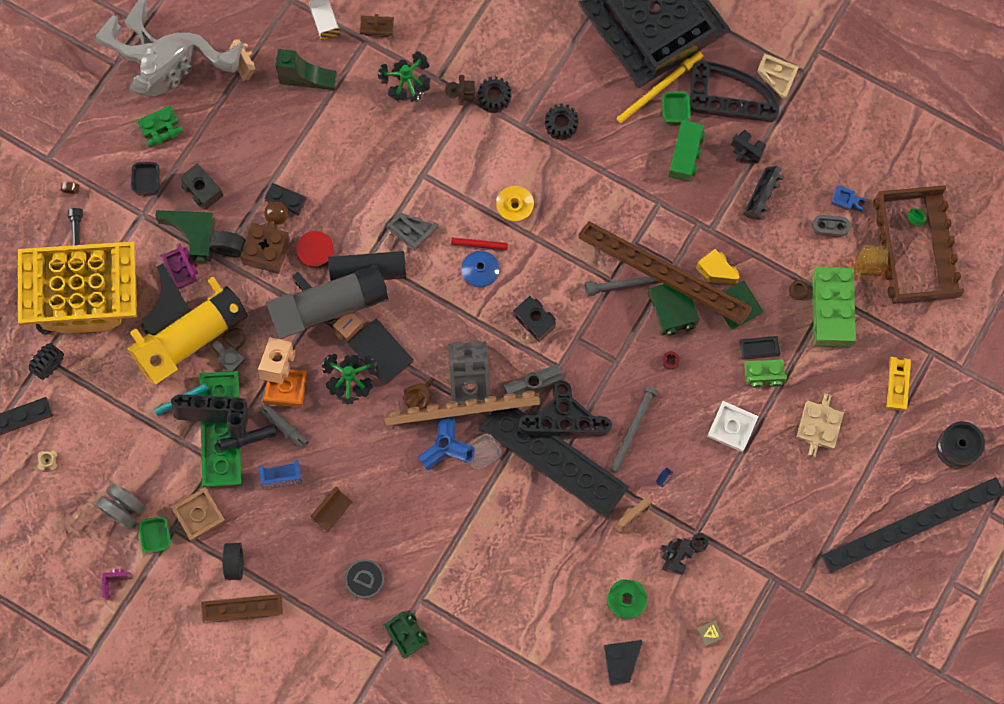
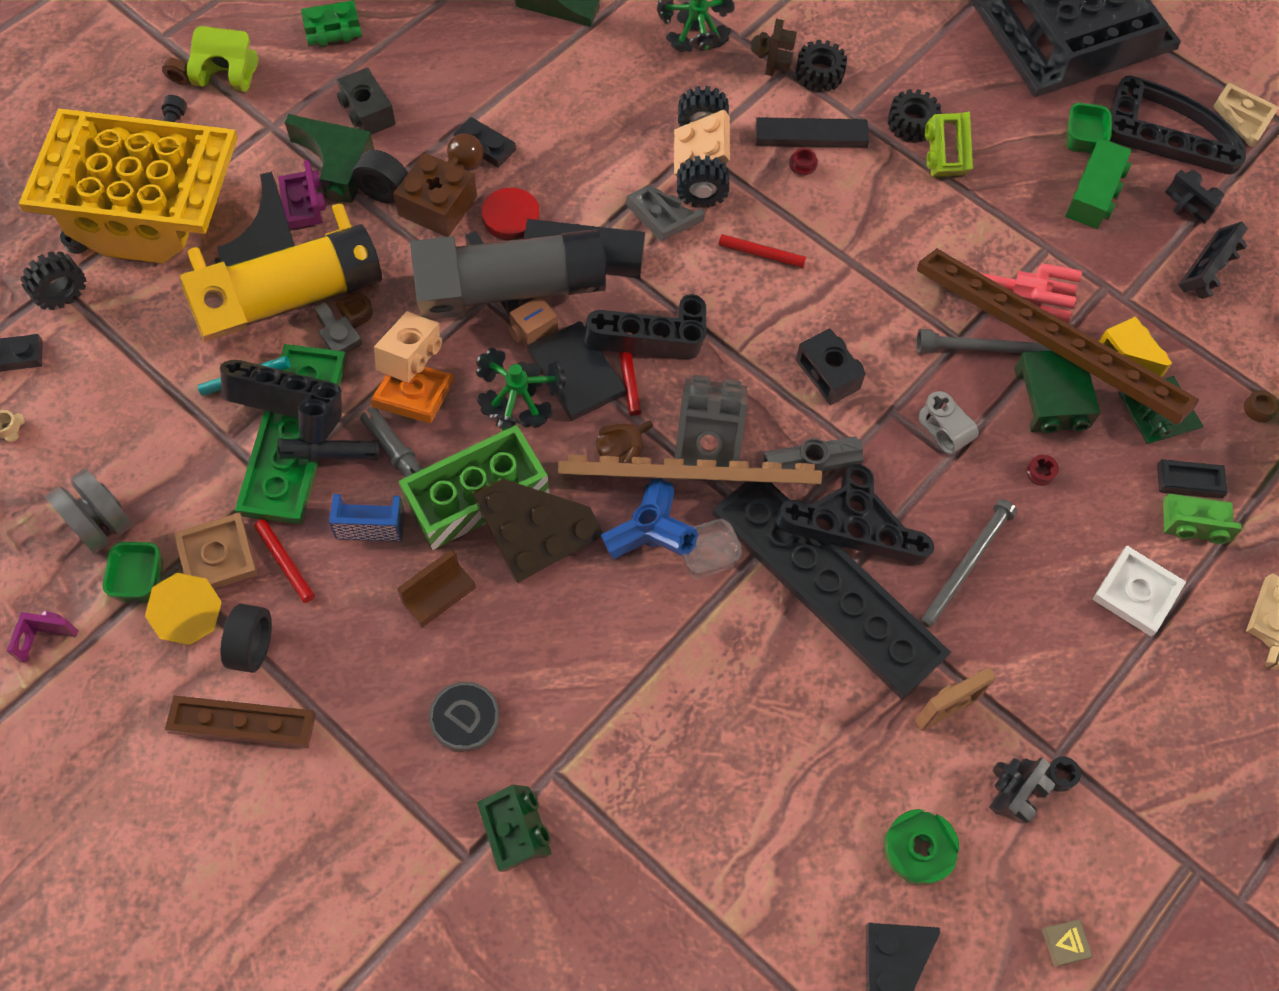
camera: 10 degrees right, 10 degrees down
black piece [131,162,160,196] -> none
blue dish [462,251,499,287] -> none
yellow dish [496,186,534,222] -> none
yellow bar [616,51,703,124] -> none
clear blue tile [656,468,673,488] -> none
none -> yellow piece [145,572,222,645]
none -> lime piece [187,26,259,92]
none -> red bar [254,519,315,603]
none -> bright green brick [399,425,549,550]
none -> dark brown plate [471,478,603,583]
none -> black beam [583,294,706,359]
none -> red bar [619,332,641,416]
none -> plate [674,86,730,208]
none -> black tile [755,117,869,148]
none -> dark red plate [789,148,818,175]
none -> light grey piece [918,391,979,454]
none -> lime window [925,112,973,177]
none -> coral plant [981,264,1082,323]

